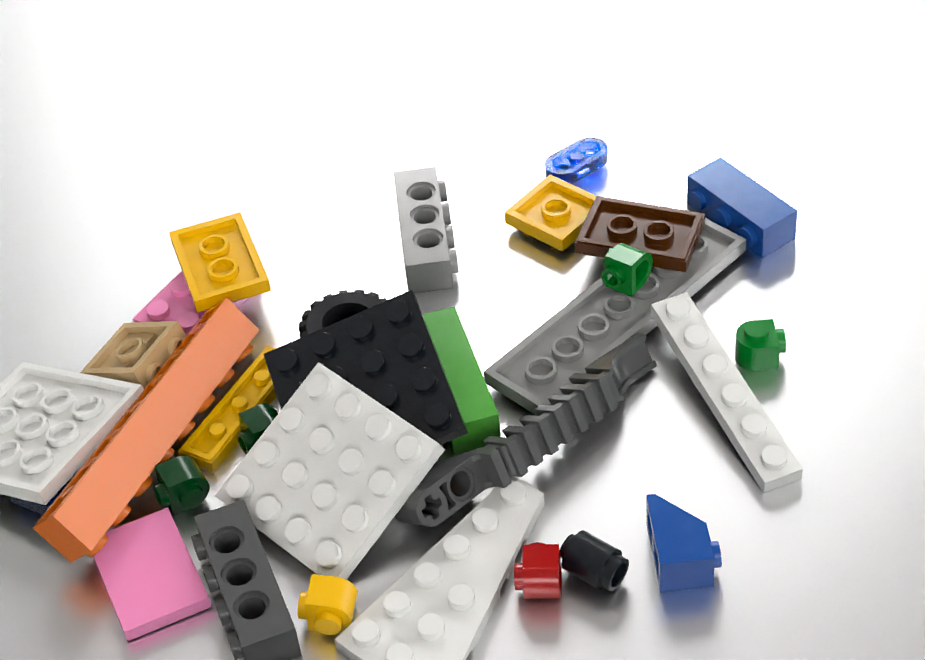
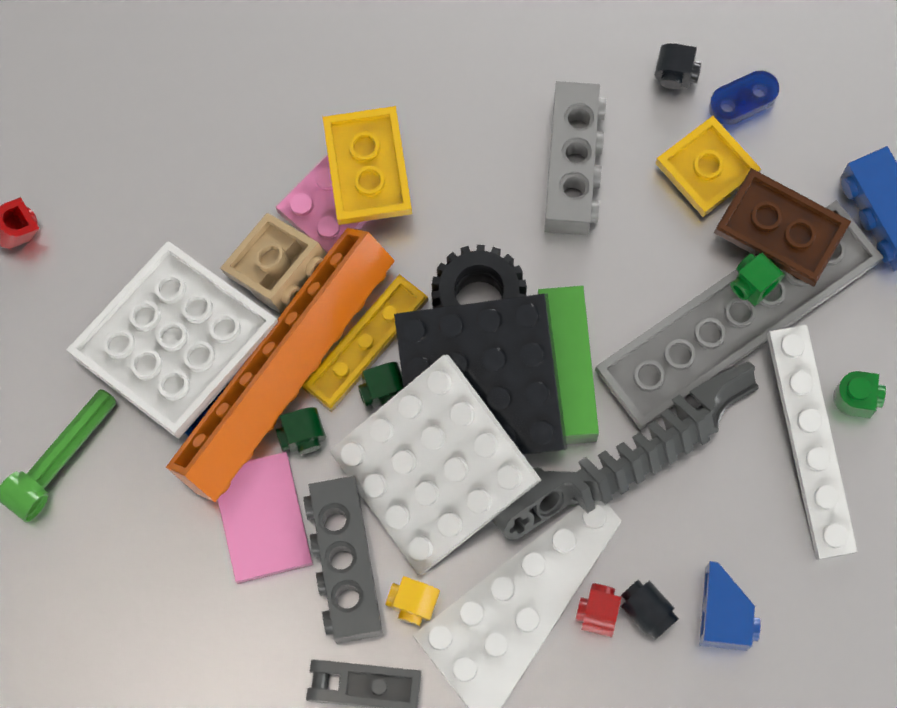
camera: 10 degrees right, 30 degrees up
none -> black plate [654,43,702,89]

